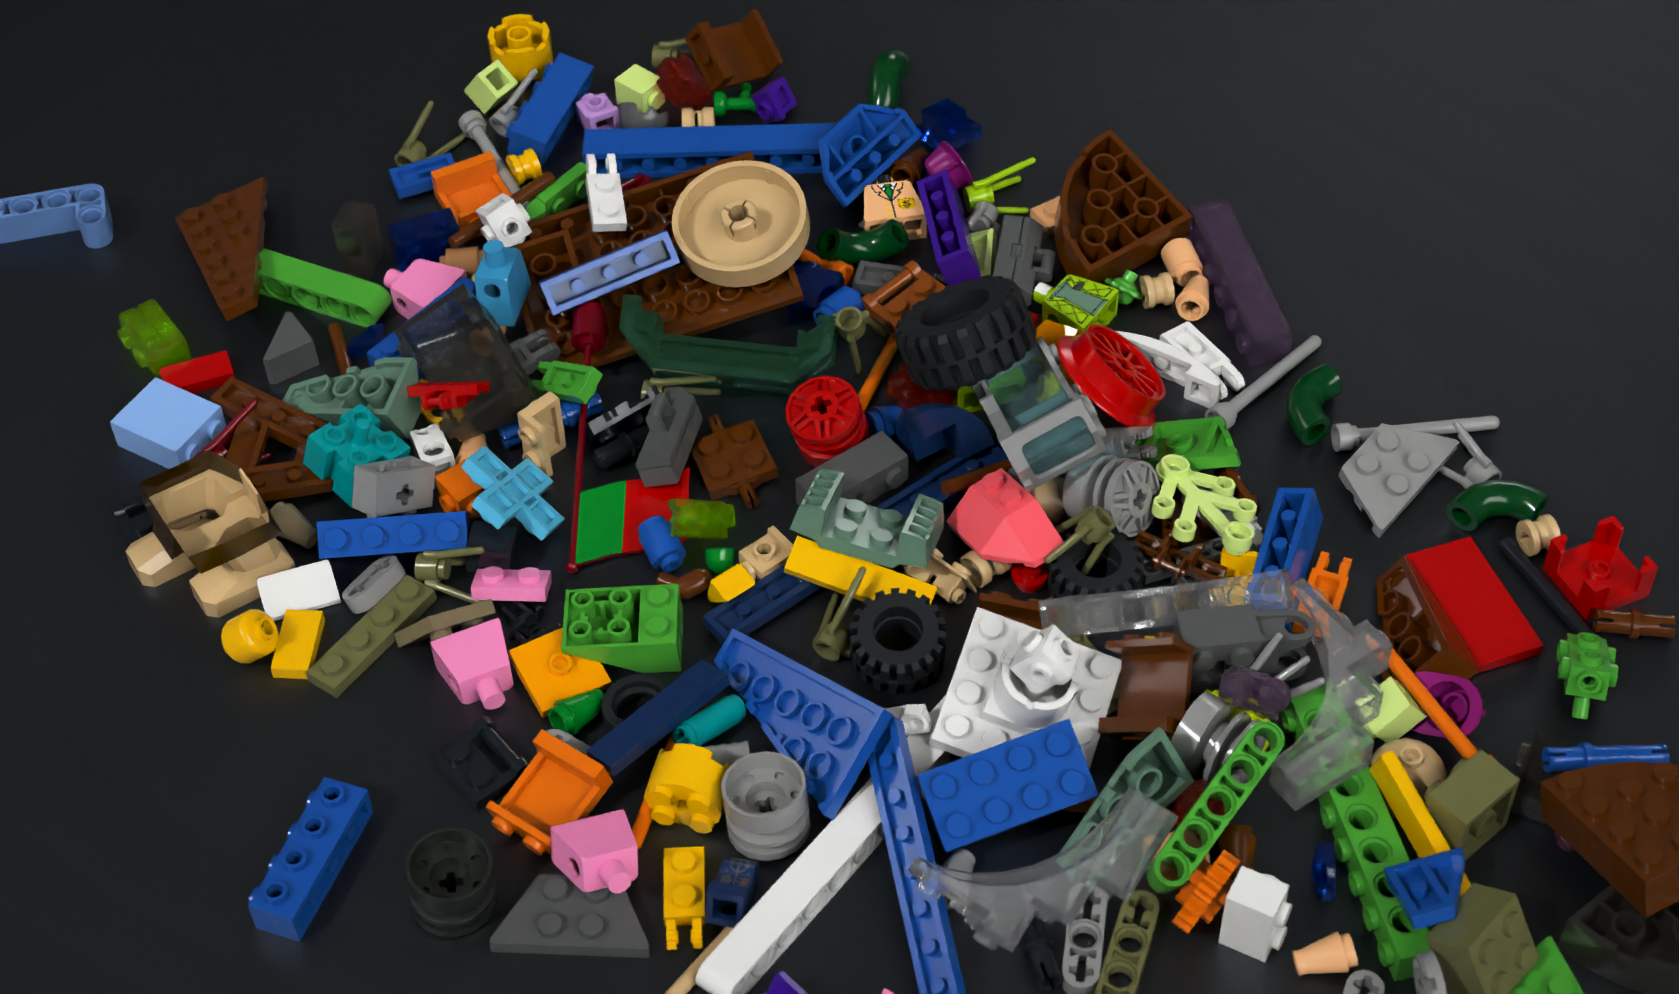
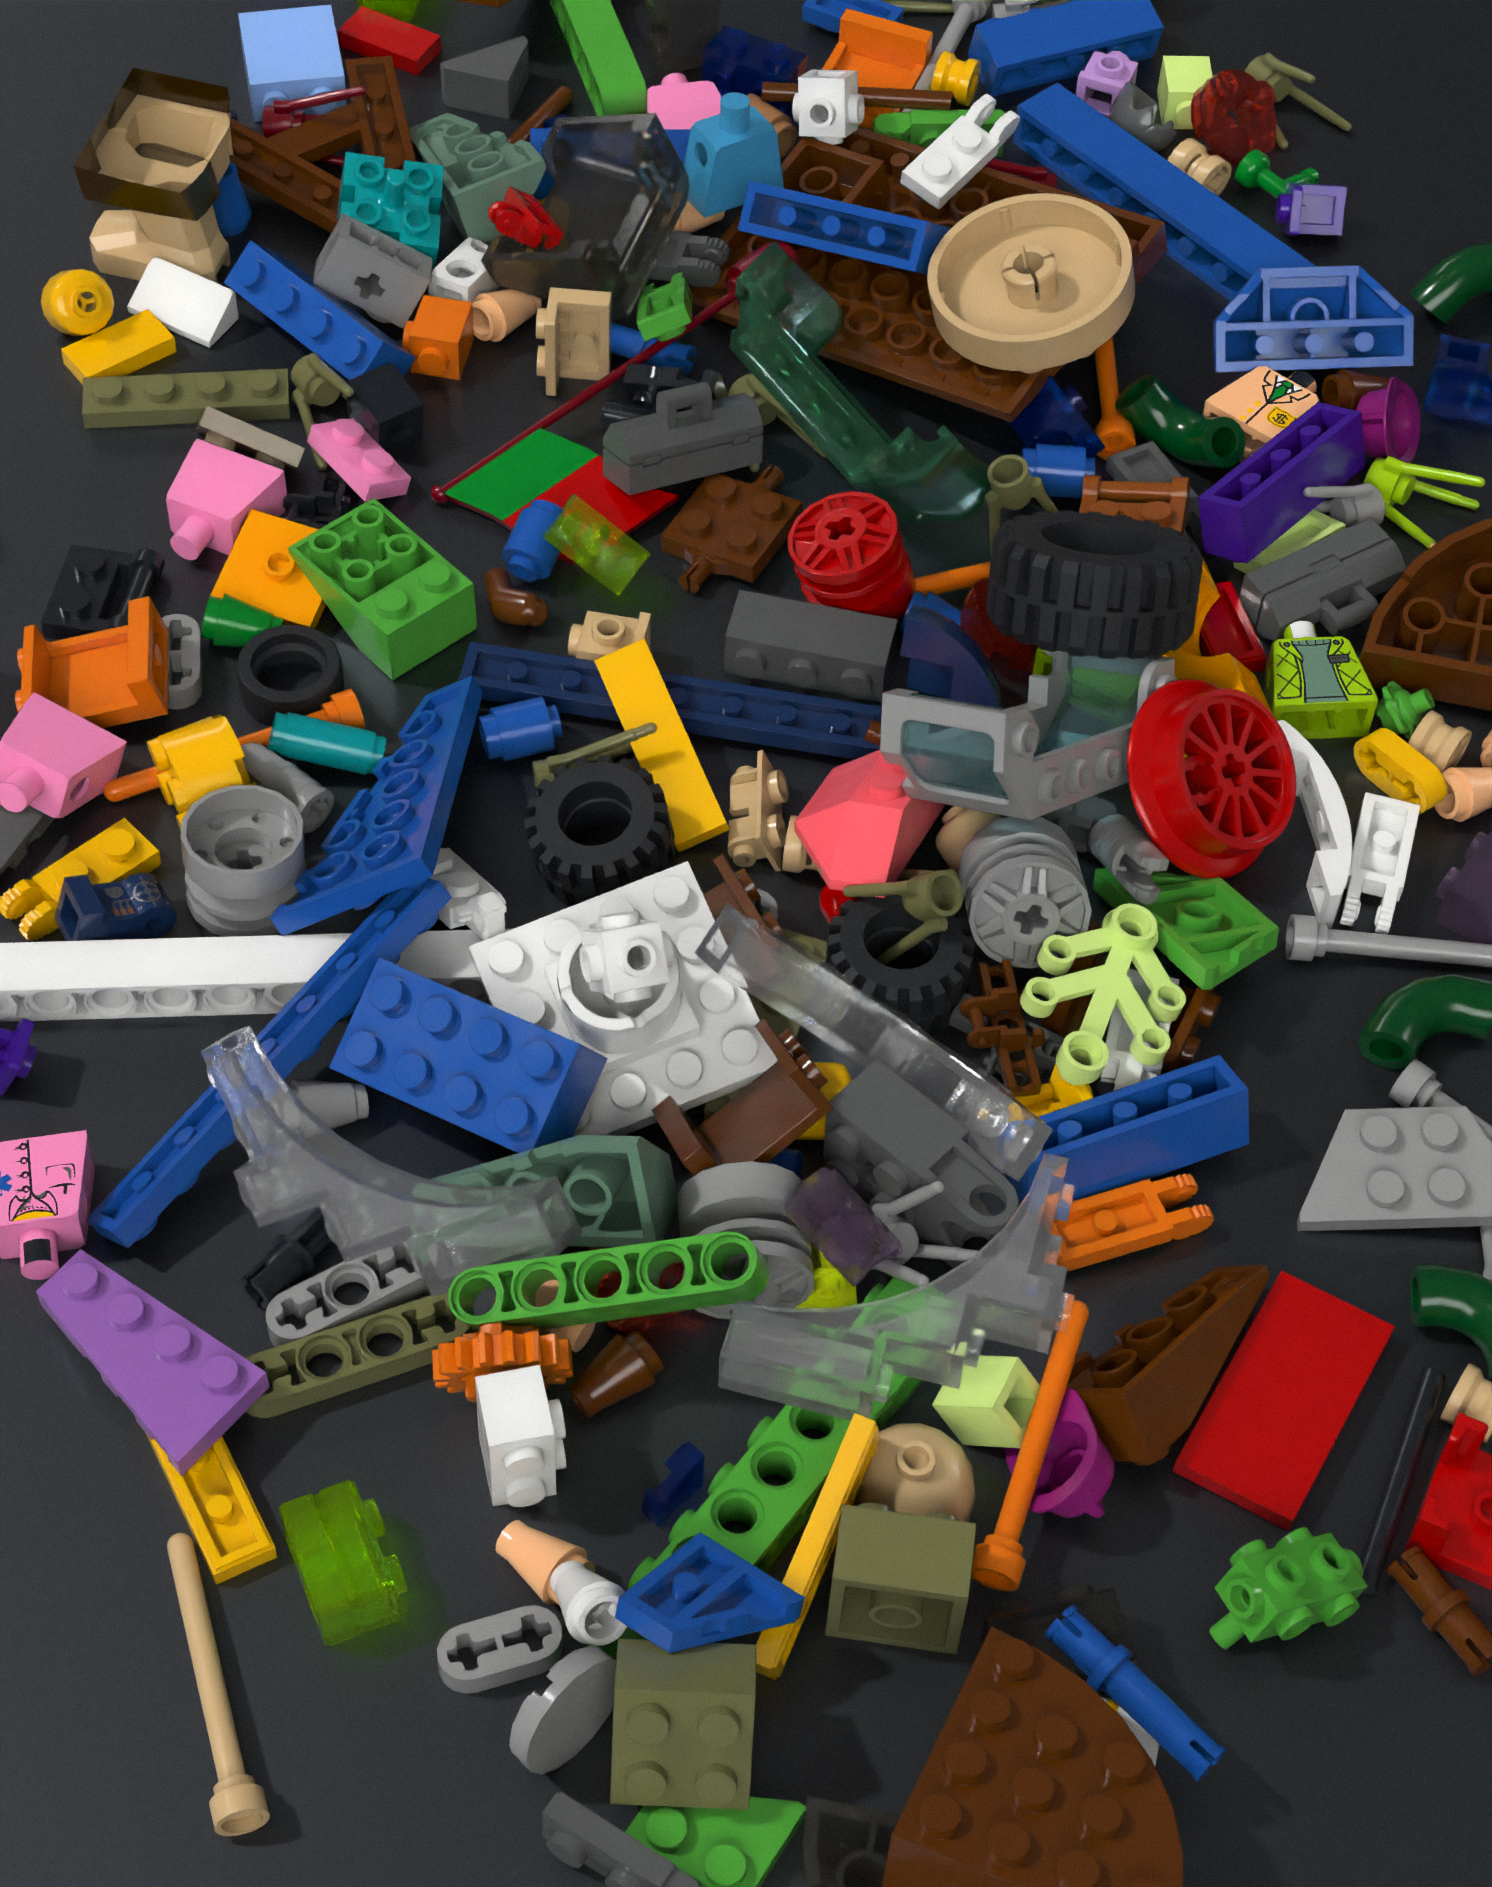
camera: 45 degrees right, 5 degrees up
dark tan cone [269,501,318,549] -> none
light grey beam [342,554,406,614] -> none
medium azure plate [461,446,565,541] -> none
dark blue tile [586,659,730,777] -> none
reddish brown panel [685,8,784,93] -> none
green hinge [705,547,735,574] -> none
yellow slope [707,563,755,603] -> none
sand green plate [790,469,944,568] -> none
none -> blue brick [478,696,563,762]
none -> white cone [550,1561,627,1646]
none -> yellow beam [1354,728,1447,815]

